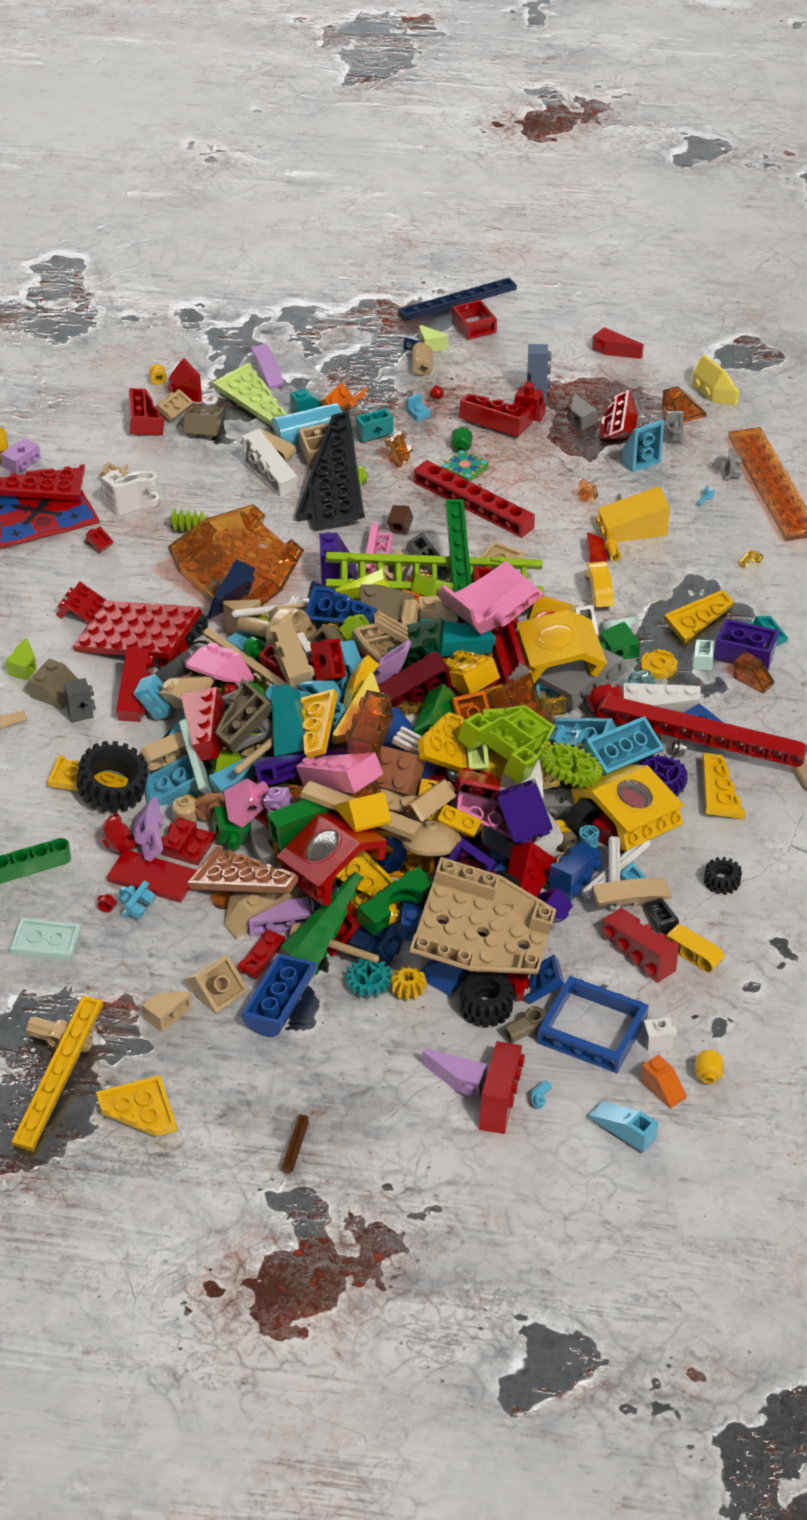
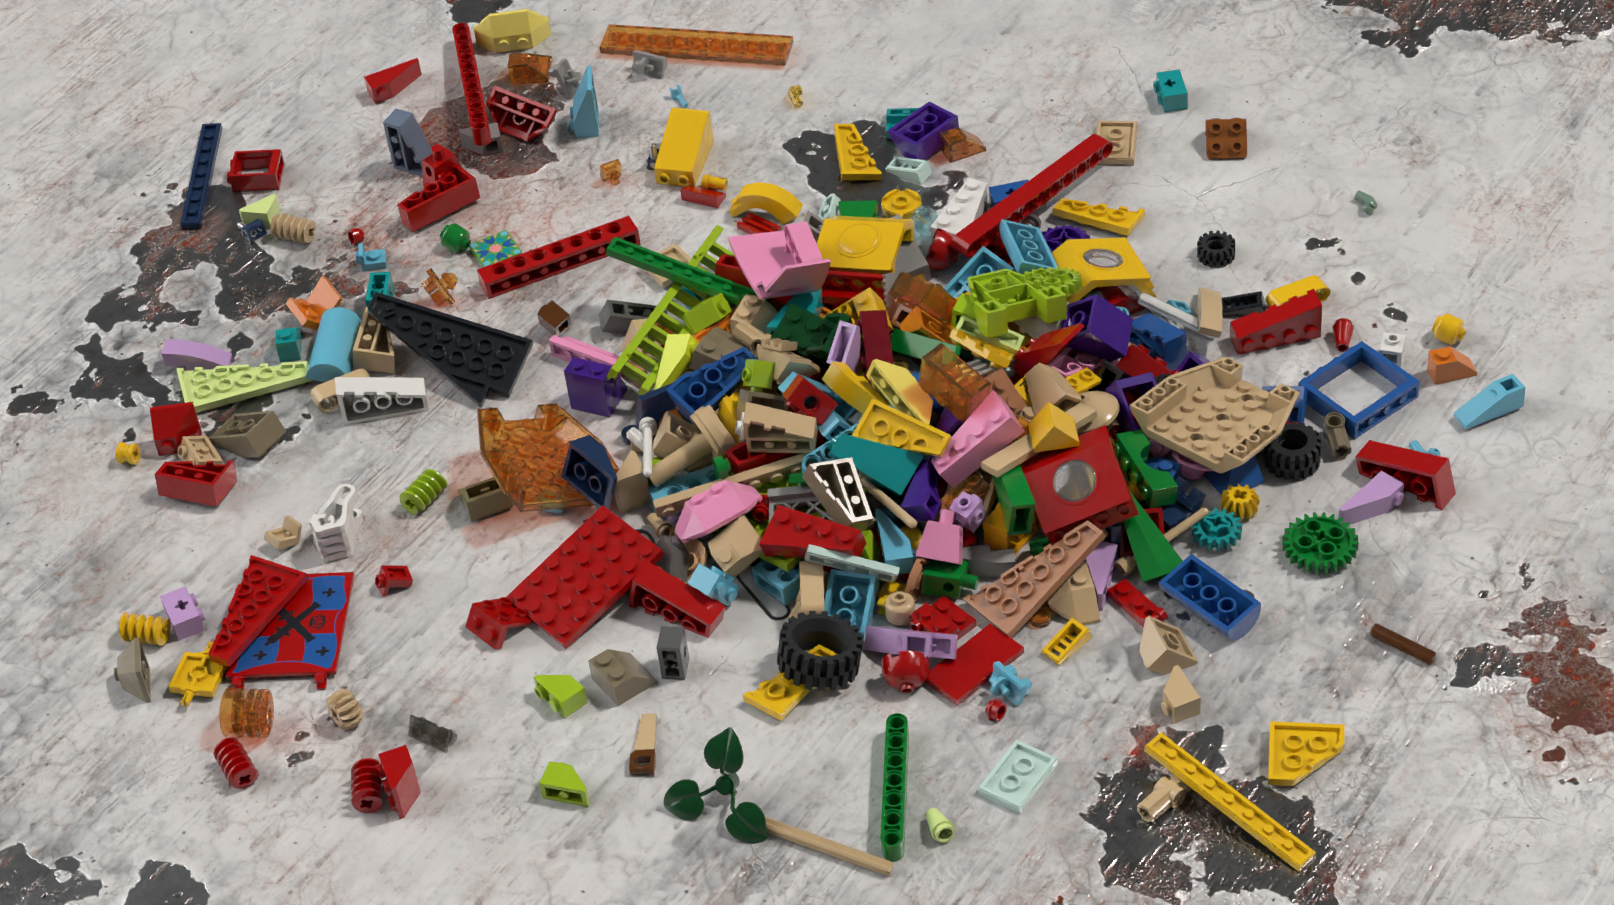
camera: 60 degrees left, 0 degrees up
none -> red beam [452,23,492,146]
none -> red tile [737,212,781,234]
none -> yellow slope [1041,618,1092,665]
none -> green gear [1282,512,1359,574]
none -> red cone [1332,318,1354,352]

